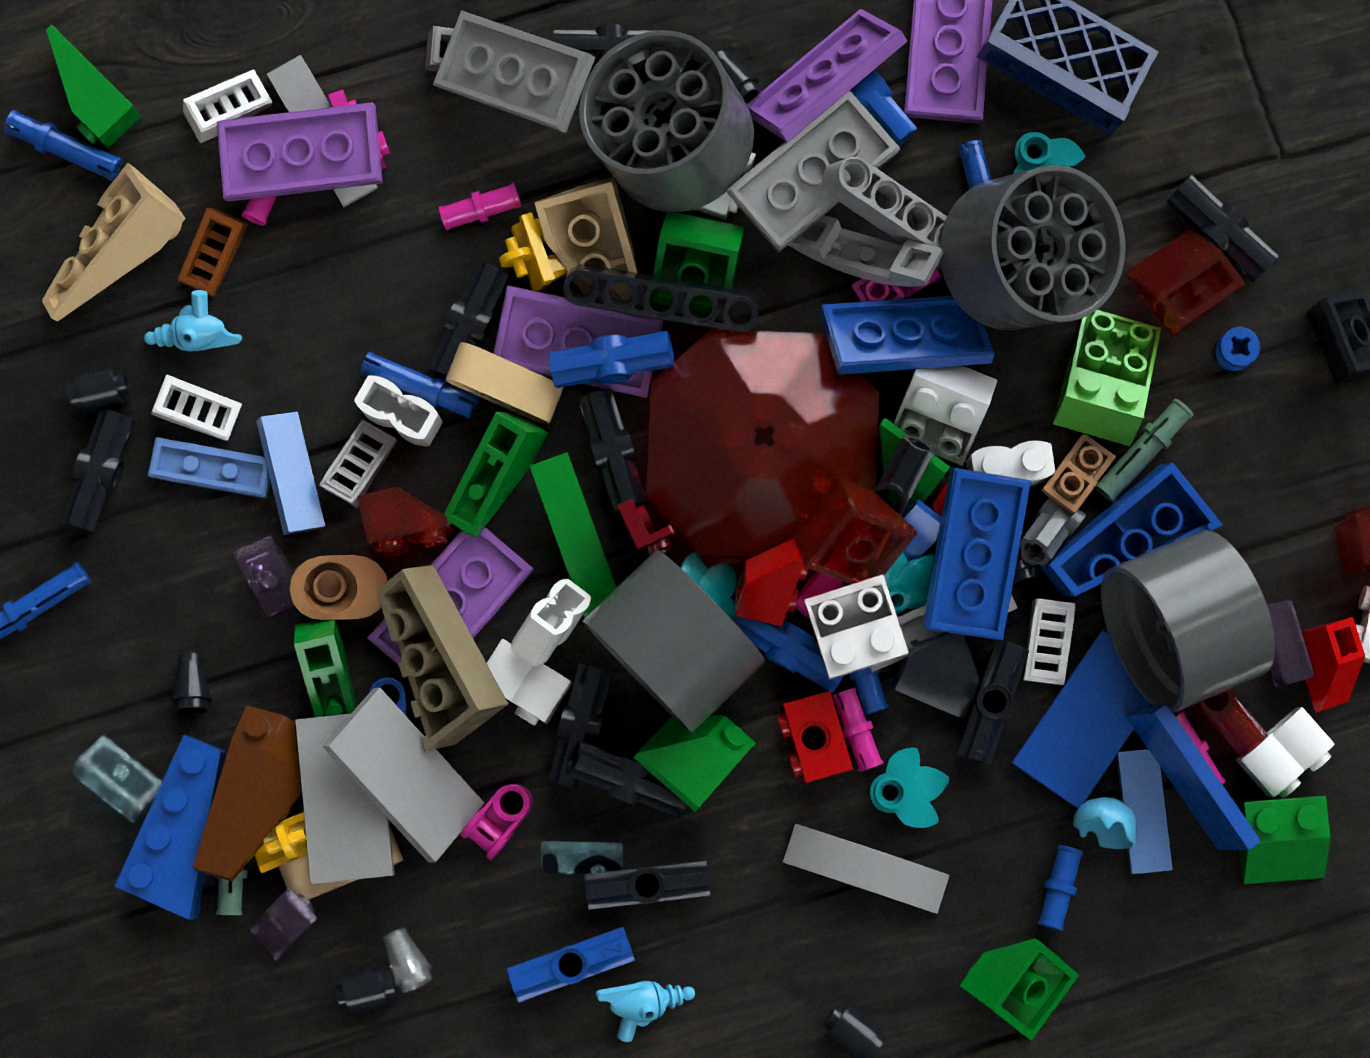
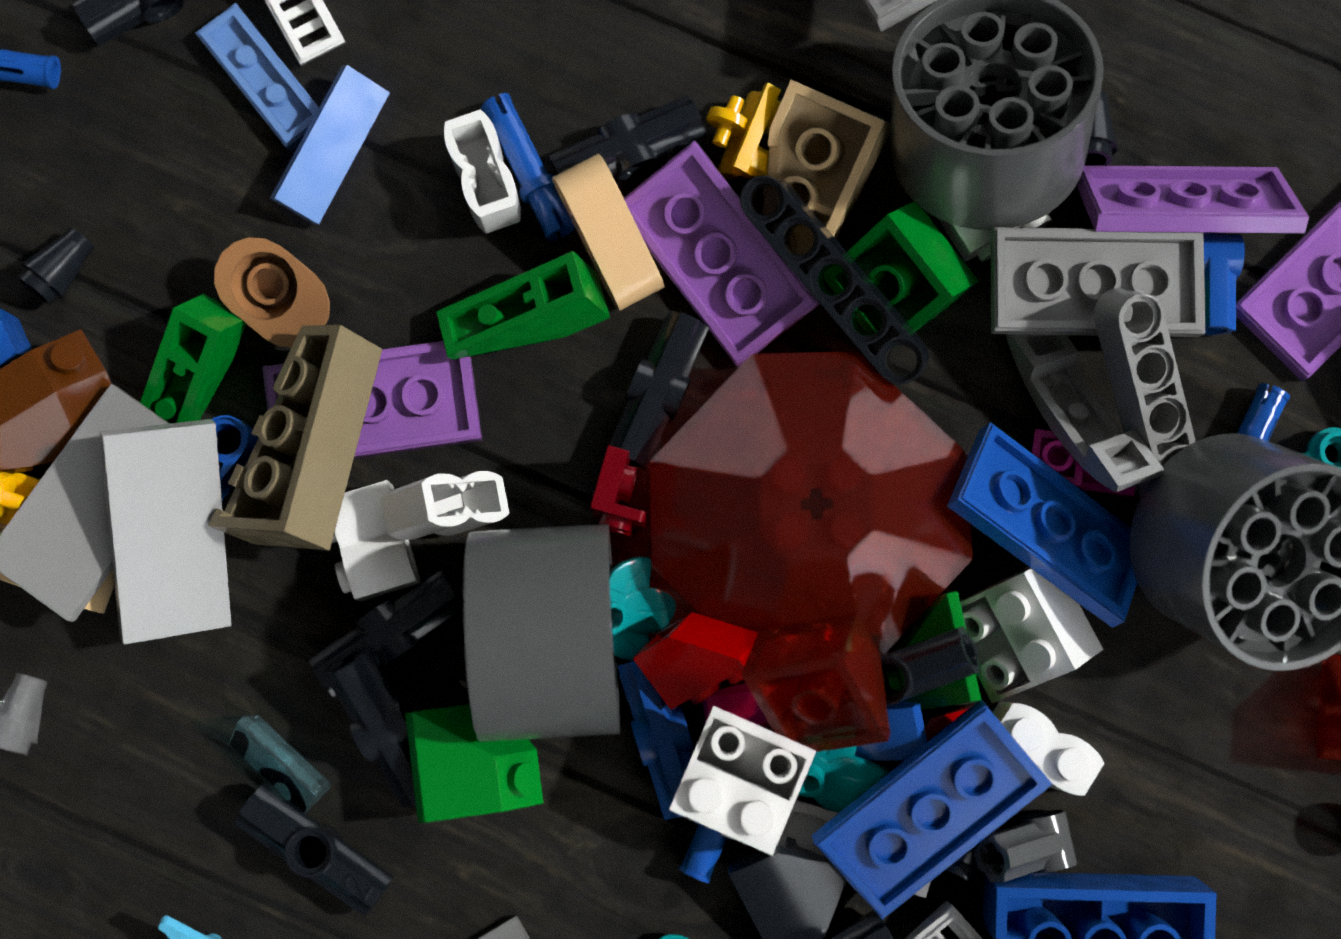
camera: 35 degrees right, 0 degrees up
clear purple slope [233,535,295,617] -> none
light grey slope [319,419,397,508] -> none
clear red slope [357,487,455,557] -> none
dark pink pin [439,183,521,231] -> none
dark pink piece [460,784,533,861] -> none
blue piece [507,927,635,1002] -> none
green slope [530,452,616,618] -> none
blue piece [549,331,674,388] -> none
red brick [777,691,853,784] -> none
dark pink pin [832,687,884,772] -> none
medium nougat slope [1041,433,1116,515] -> none
bright green slope [1053,310,1161,446] -> none
sand green pin [1095,398,1194,503] -> none

